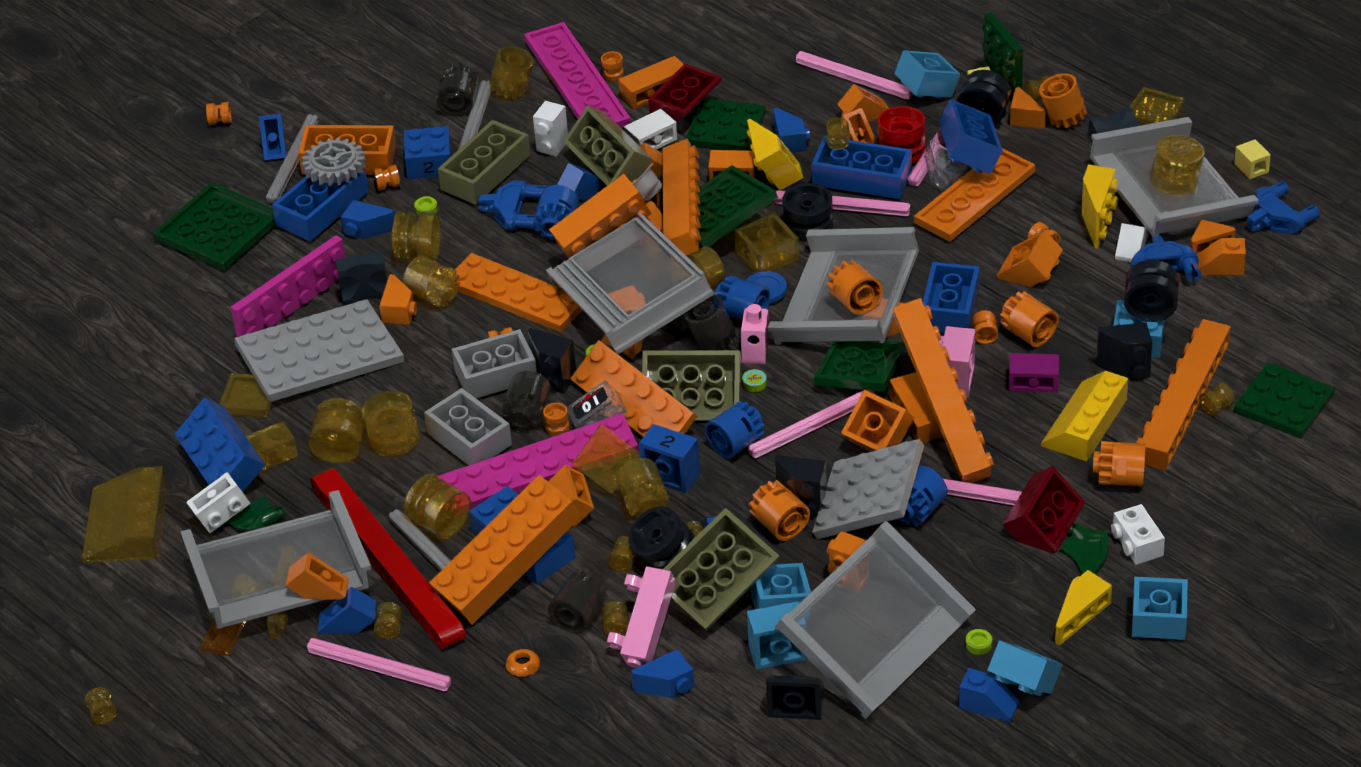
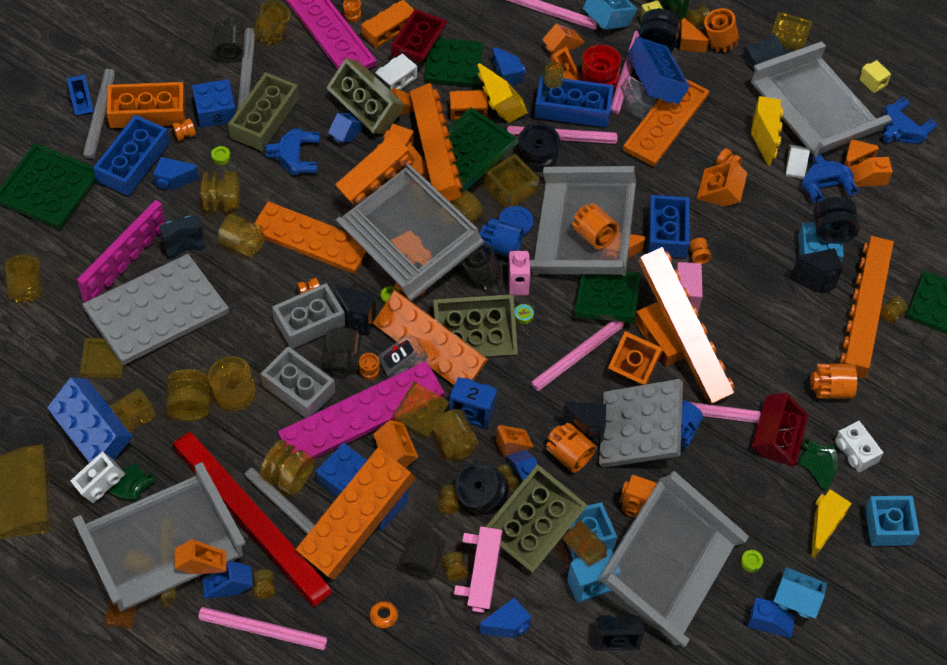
camera: 15 degrees left, 15 degrees up
orange wheel [206,102,231,125] -> none
light grey gear [302,138,366,186] -> none
orange slope [379,274,417,325] -> none
white brick [533,101,568,156] -> none
blue gear [533,185,579,240] -> none
light grey piece [632,163,662,201] -> none
blue gear [705,401,765,459] -> none
orange gear [1000,291,1059,347] -> none
magenta brick [1009,353,1059,392] -> none
yellow slope [1041,371,1128,462] -> none
clear yellow wheel [1150,135,1205,195] -> none
none -> clear yellow gear [5,254,42,303]
none -> orange slope [496,425,534,458]
none -> clear orange slope [563,520,607,566]

